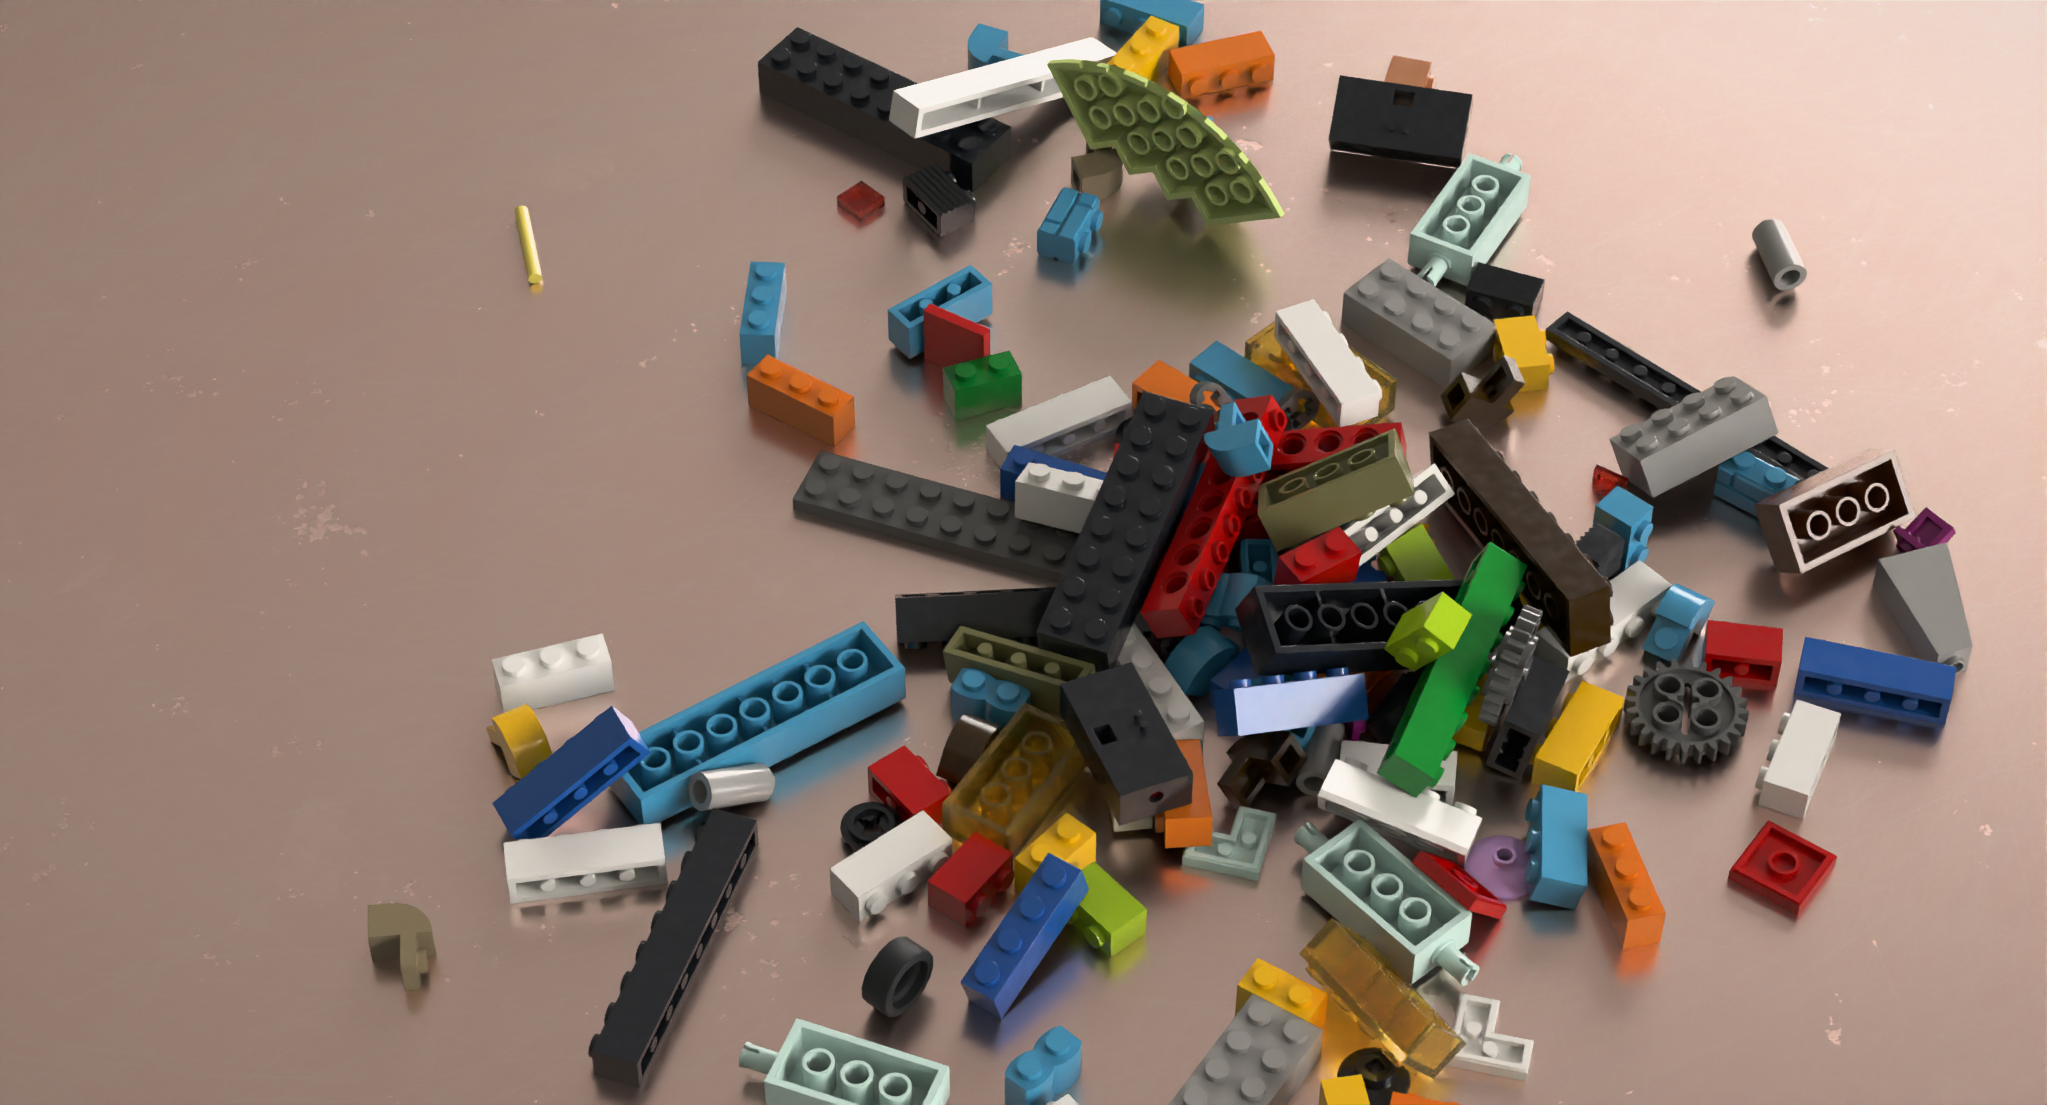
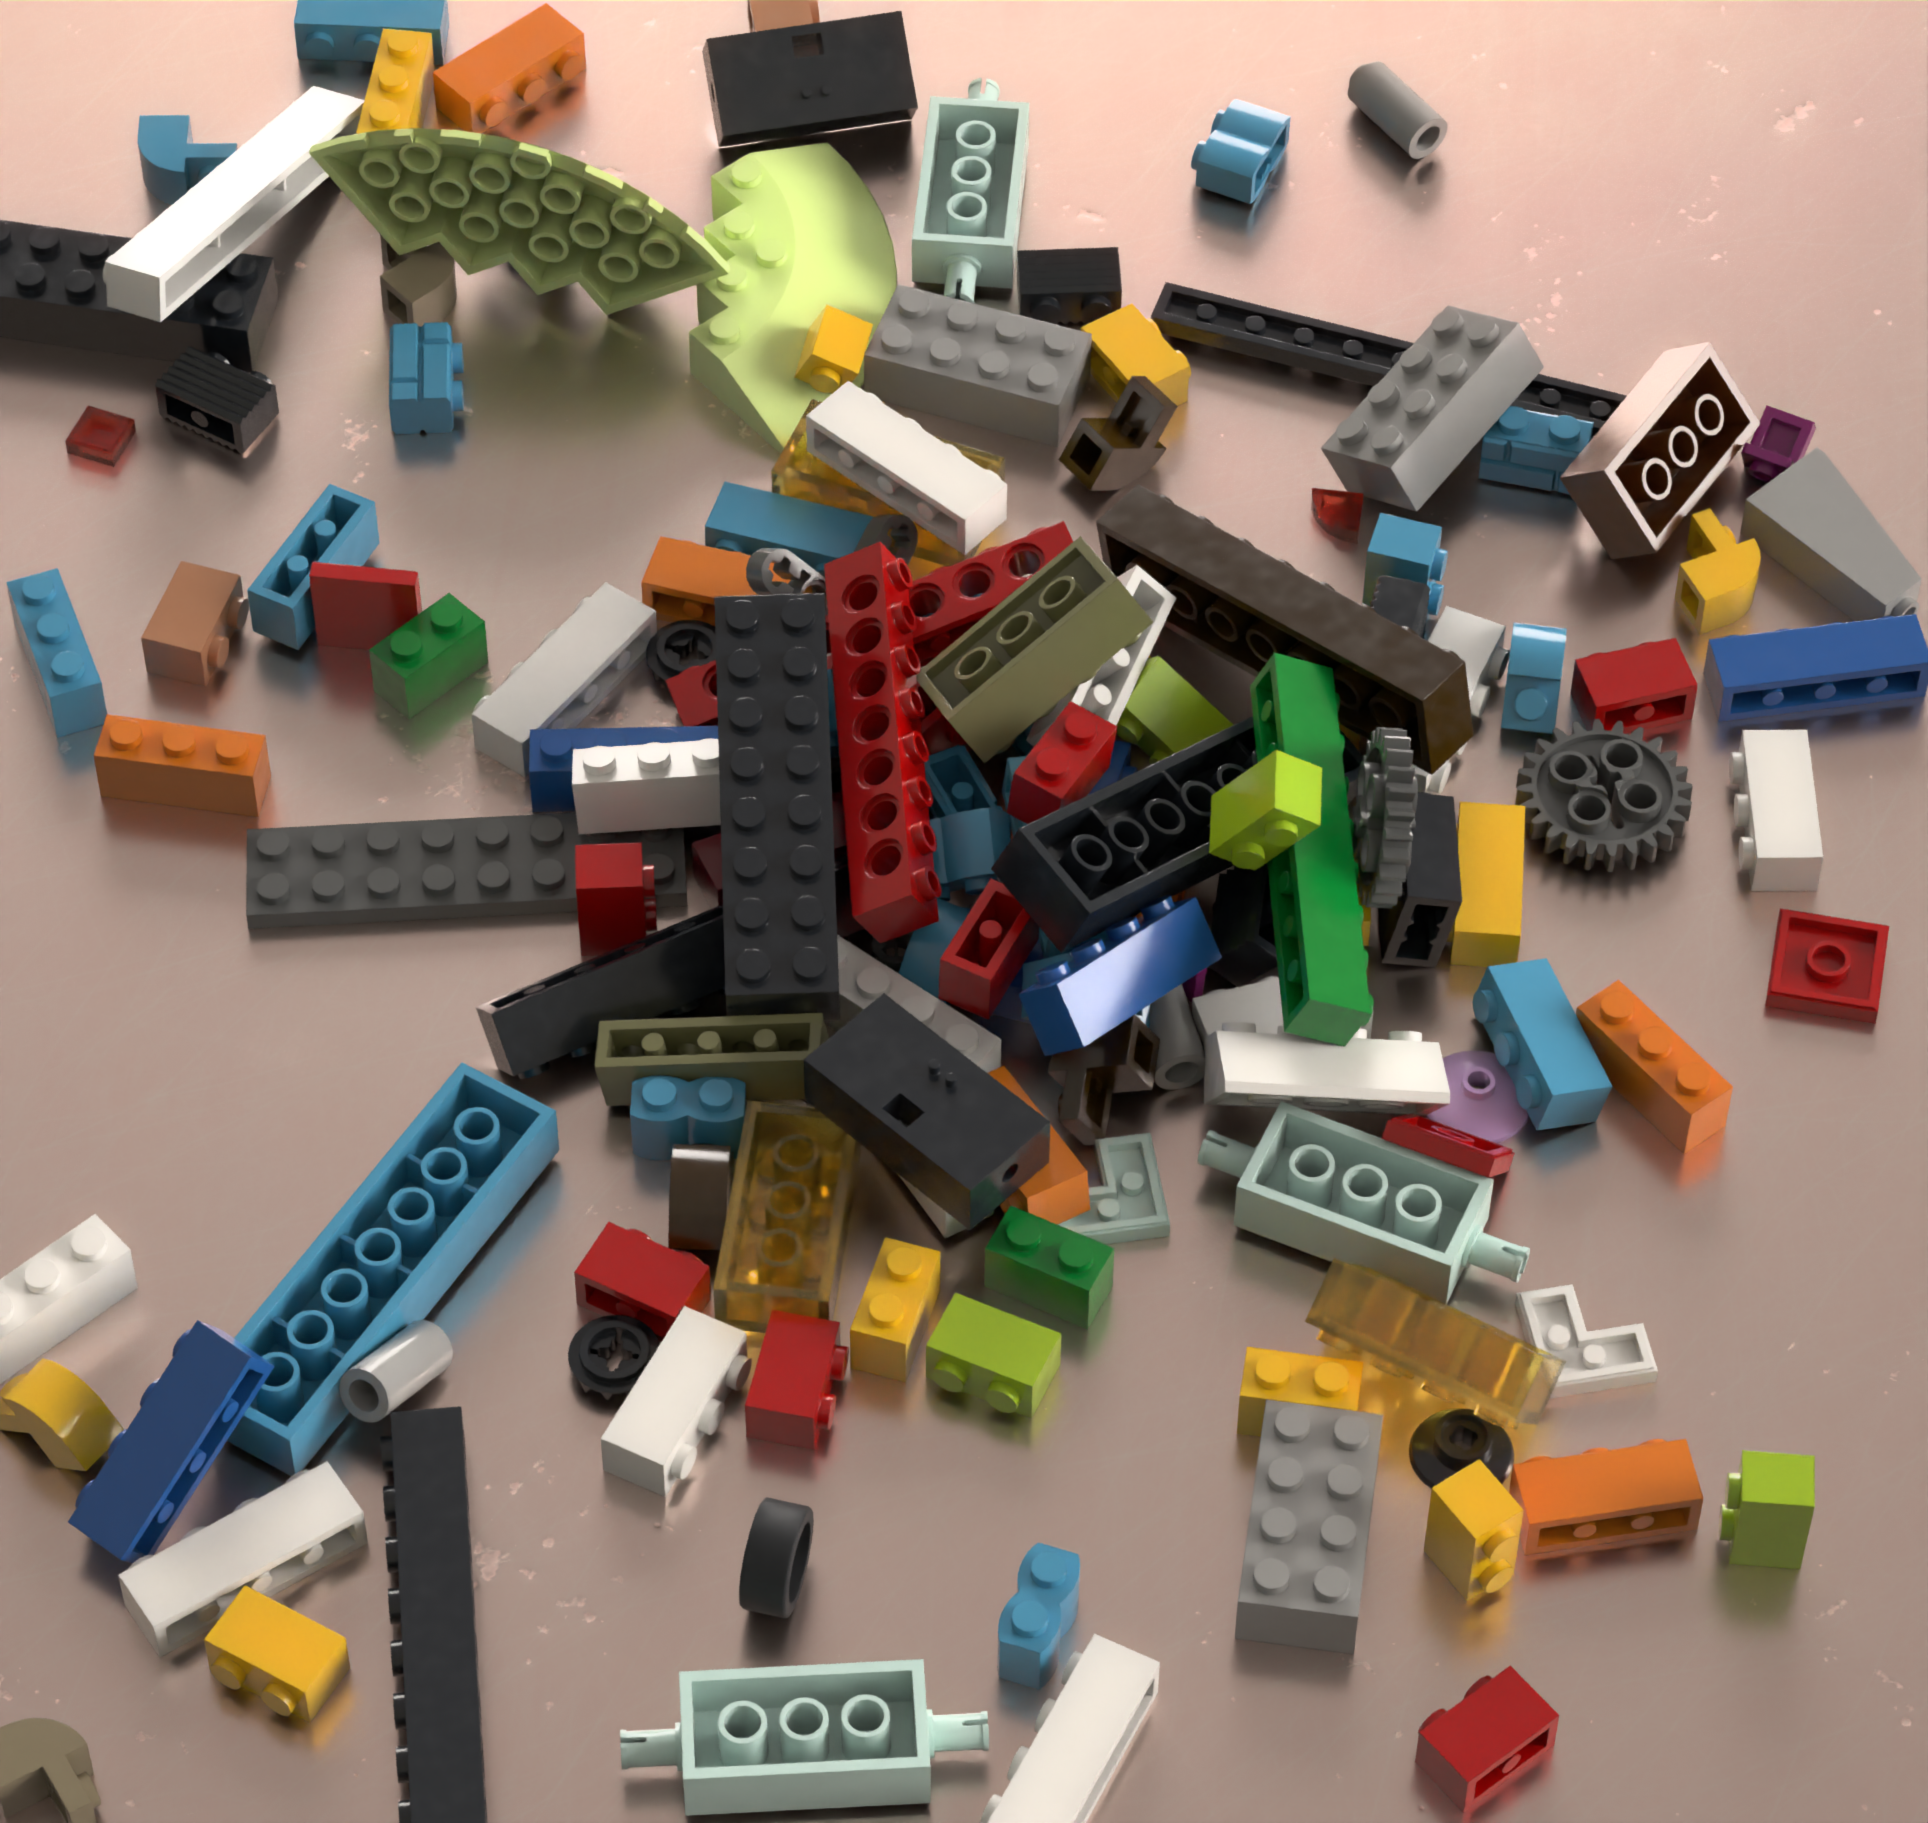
camera: 25 degrees left, 5 degrees up
blue brick [960,853,1089,1019] -> none
dark azure brick [1204,402,1273,477] -> none
none -> nougat brick [141,561,249,687]
none -> yellow brick [204,1585,350,1723]
none -> red brick [575,842,657,956]
none -> yellowish green brick [689,142,897,460]
none -> yellow brick [794,304,873,394]
none -> red brick [938,879,1039,1020]
none -> green brick [984,1205,1114,1330]
none -> dark azure brick [1191,99,1291,204]
none -> yellow brick [1675,508,1761,635]

